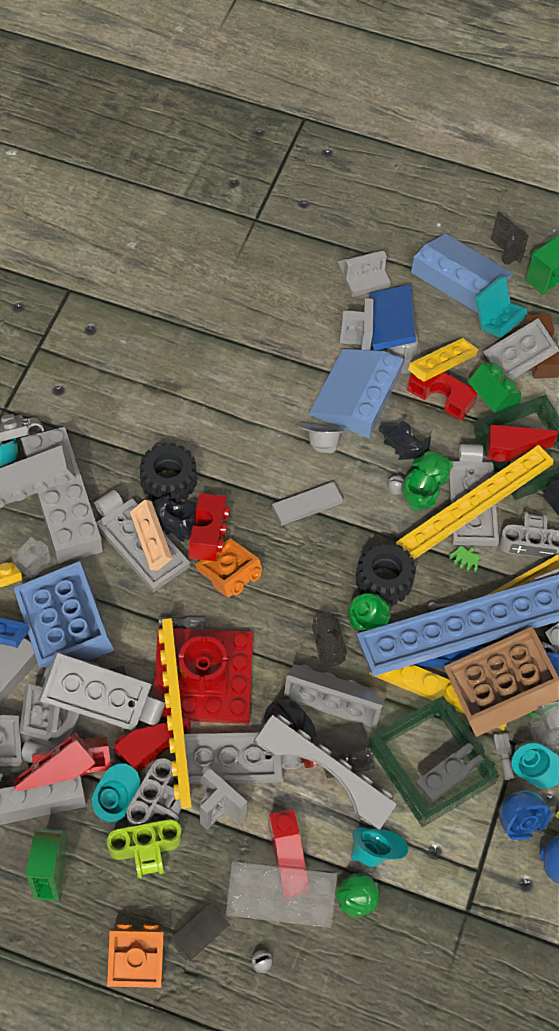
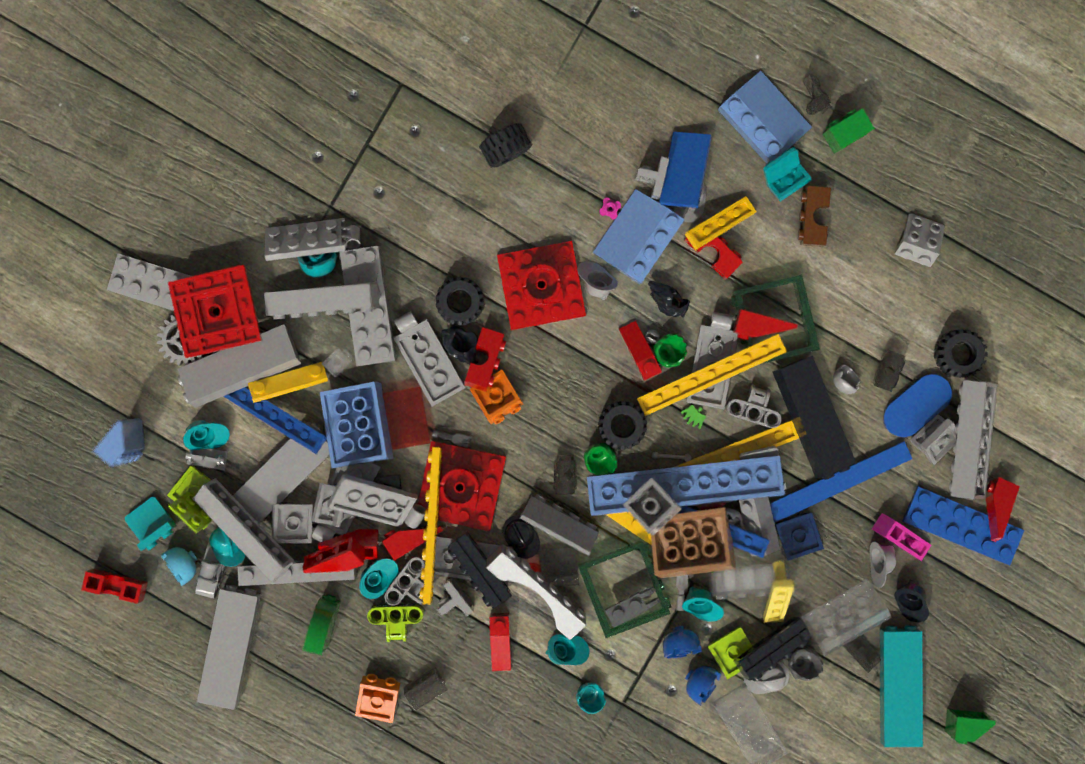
camera: 10 degrees right, 30 degrees up
light nougat plate [130,500,173,571] -> none
clear brick [226,859,337,928] -> none
light grey hinge [251,950,272,973] -> none
light grey tile [272,482,343,526] -> none
green hair [334,873,380,918] -> none
light grey bracket [337,251,391,297] -> none
green hair [411,450,453,486] -> none
green slope [468,362,521,412] -> none
light grey tile [483,318,559,379] -> none
none -> clear red plate [383,387,431,450]
none -> black brick [448,531,513,609]
none -> black tyre [479,123,532,168]
none -> red piece [497,241,586,330]
none -> teal hair [576,682,606,714]
none -> dark pink plate [599,198,621,220]
none -> red slope [619,321,662,381]
none -> light grey brick [623,478,682,535]

